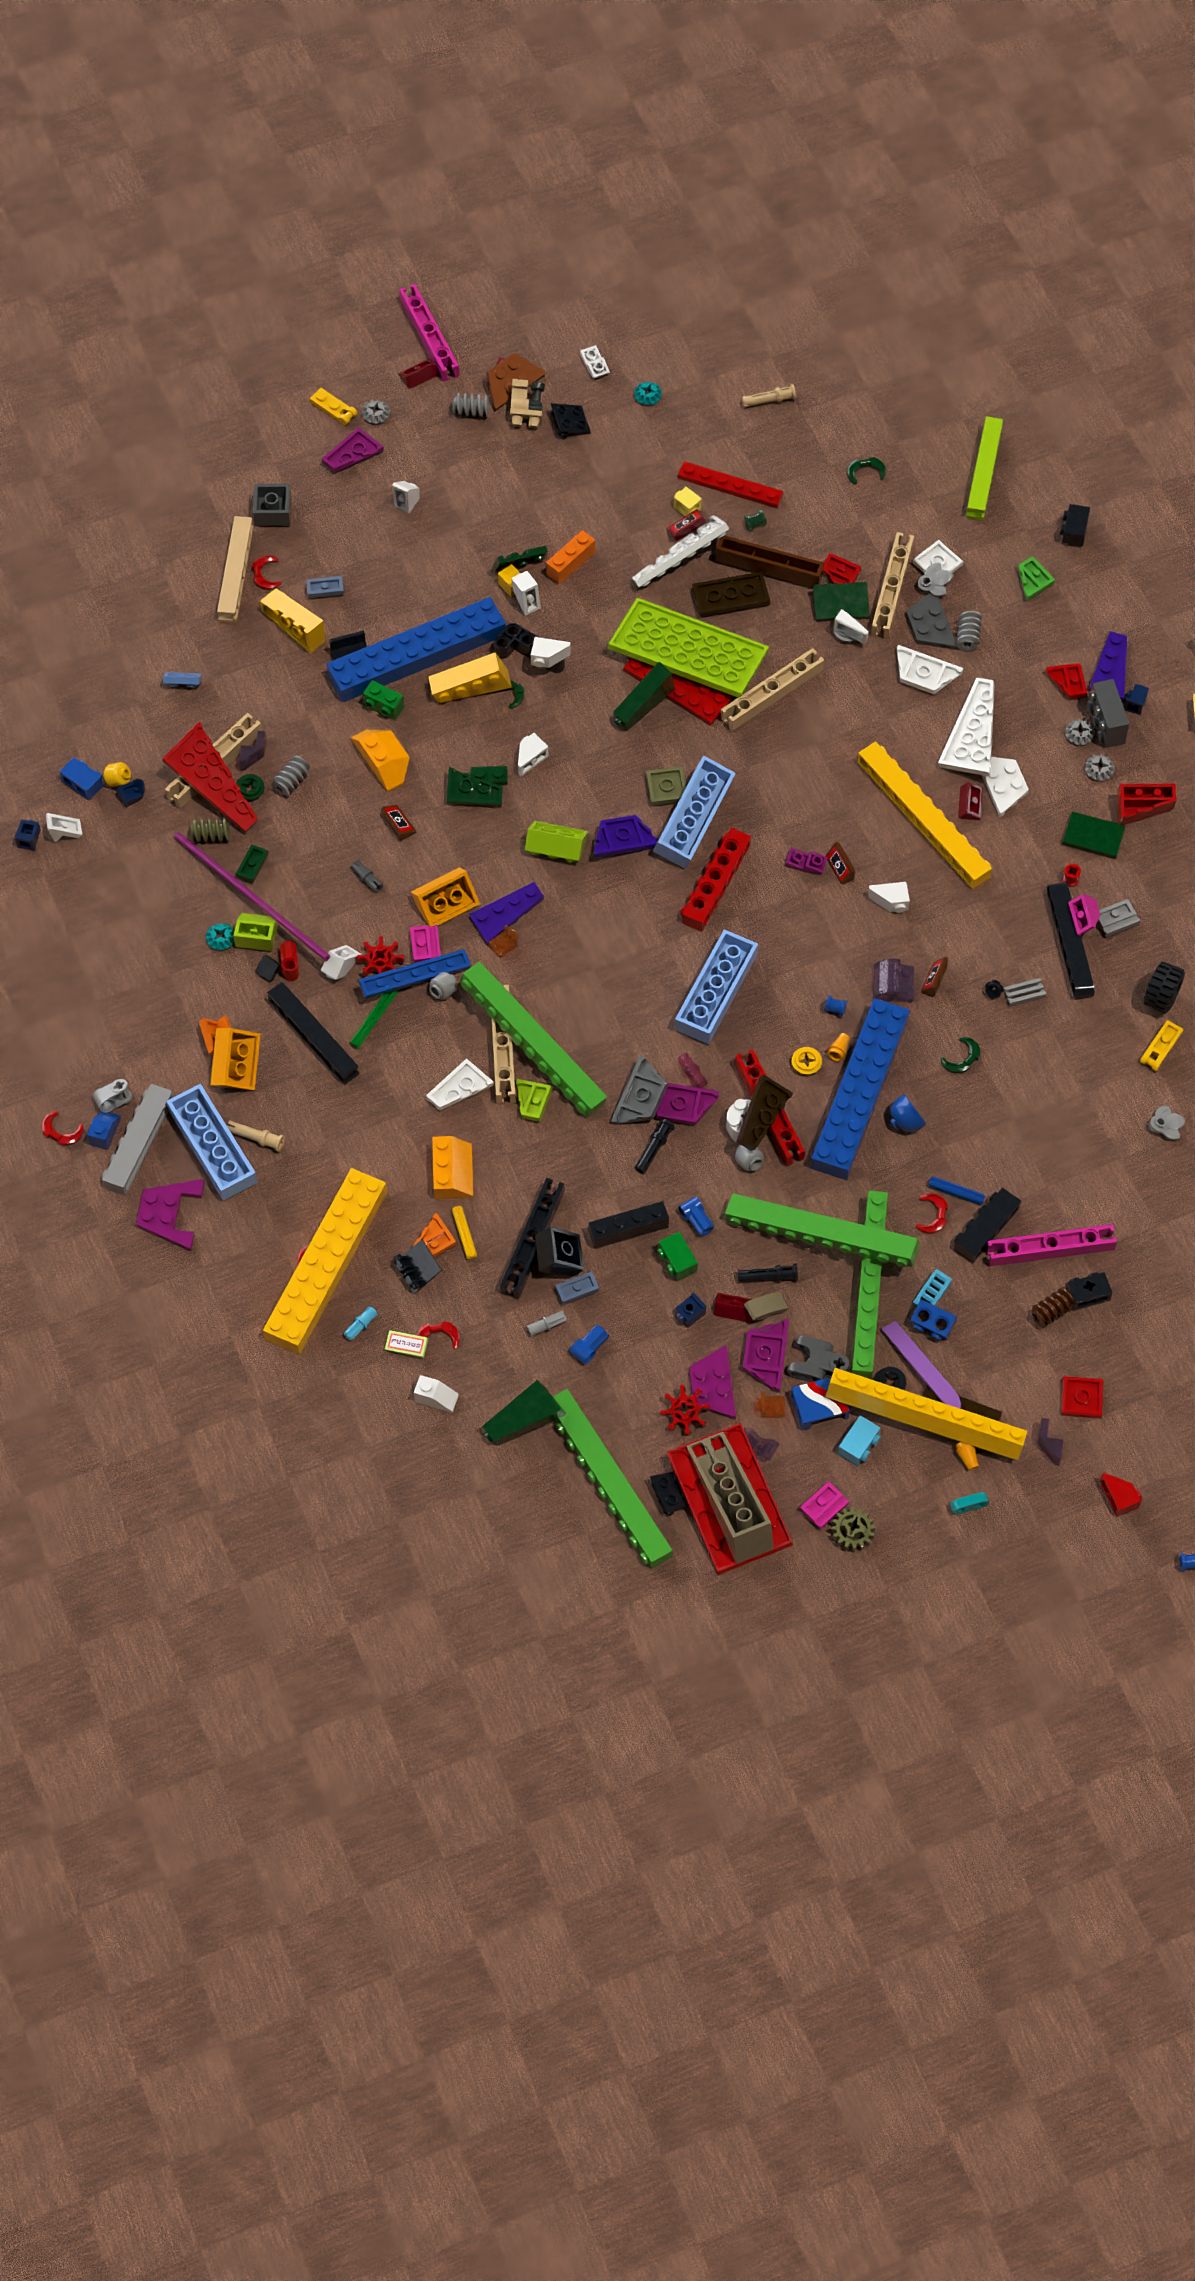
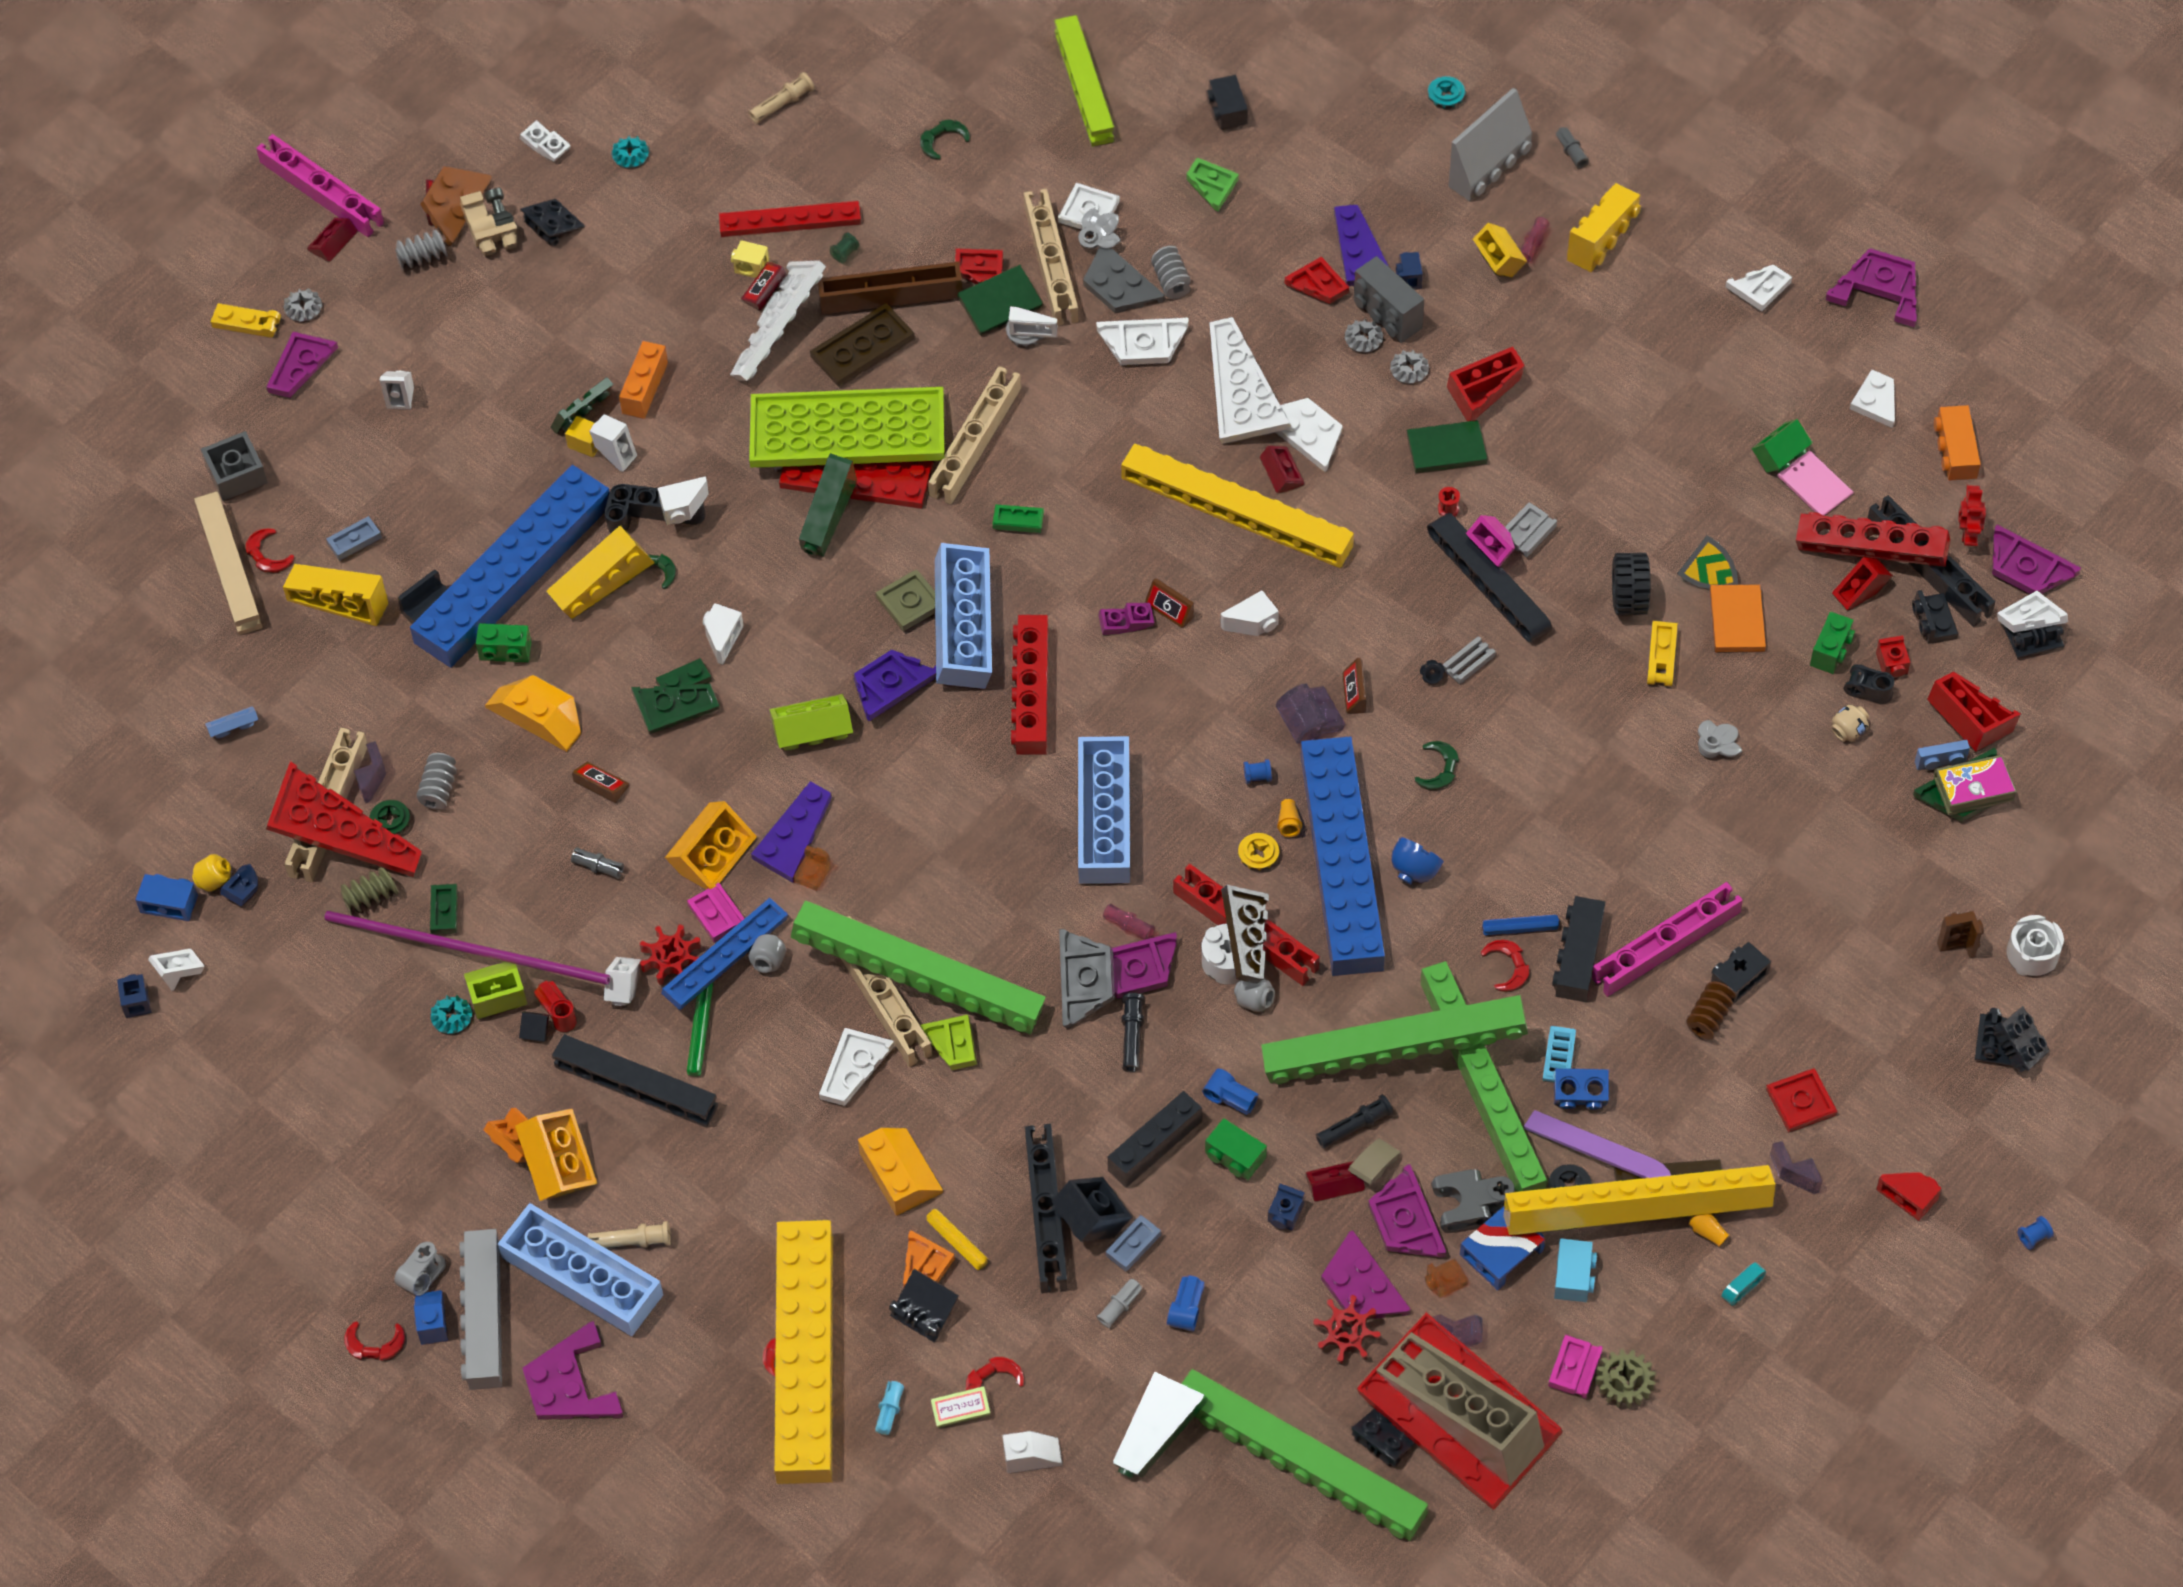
camera: 25 degrees left, 5 degrees down
none -> green plate [992,504,1044,533]

